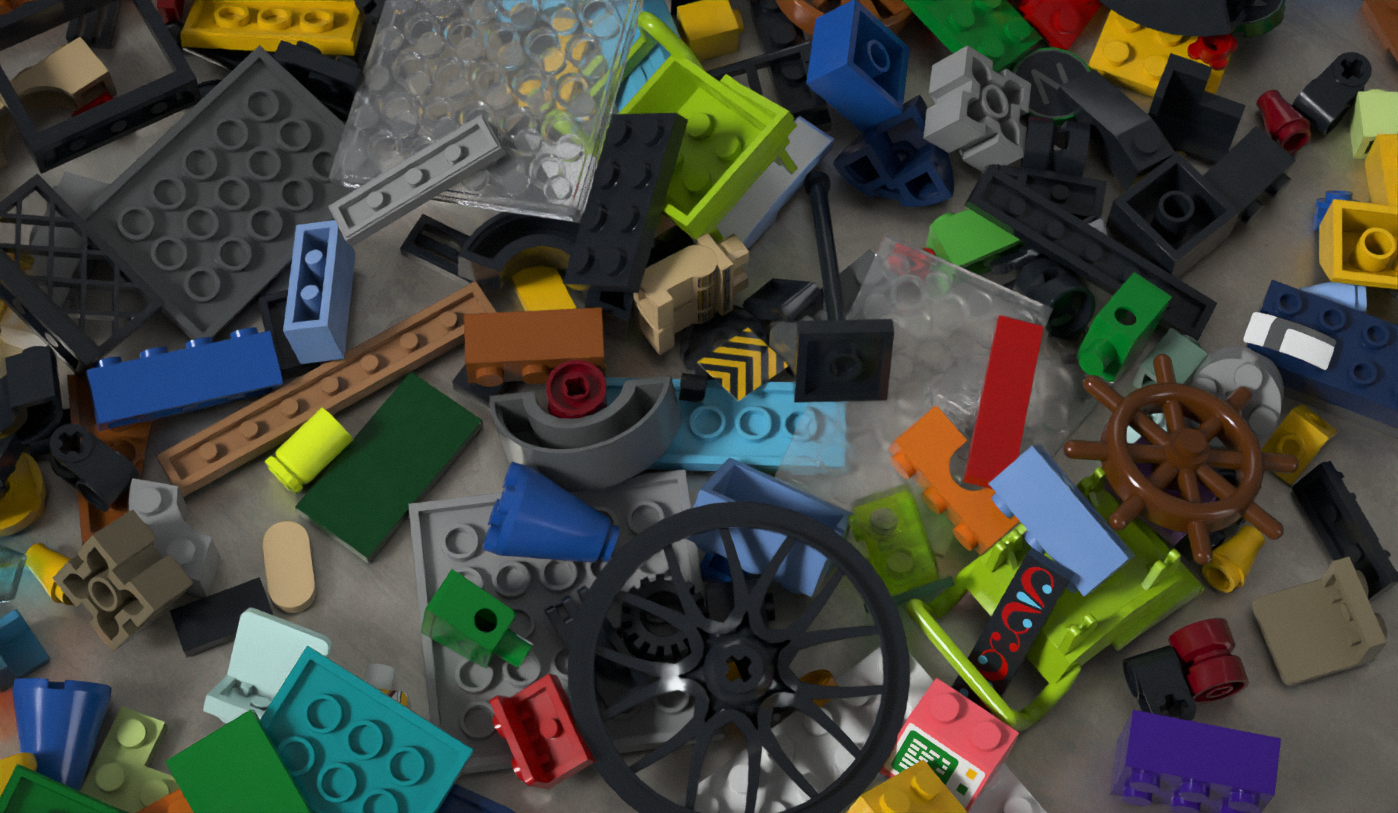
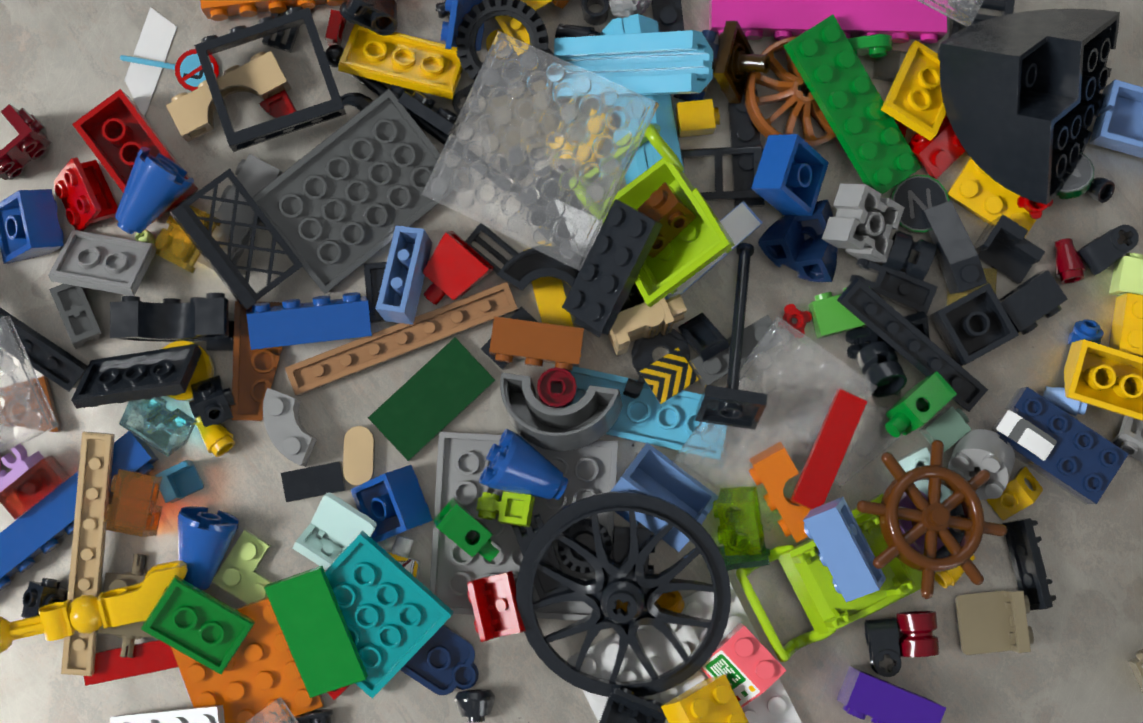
camera: 10 degrees right, 20 degrees up
black piece [50,423,140,512] -> none
dark tan brick [52,509,194,652] -> none
neon yellow piece [264,407,354,495] -> none
light grey tile [328,113,506,247] -> none
black tile [951,548,1074,715] -> none
none -> black brick [189,375,236,428]
none -> blue slope [350,464,433,543]
none -> red torso [423,231,495,305]
none -> lime plate [476,492,535,527]
none -> reddish brown bracket [637,182,696,258]
none -> black hinge [1088,177,1115,203]

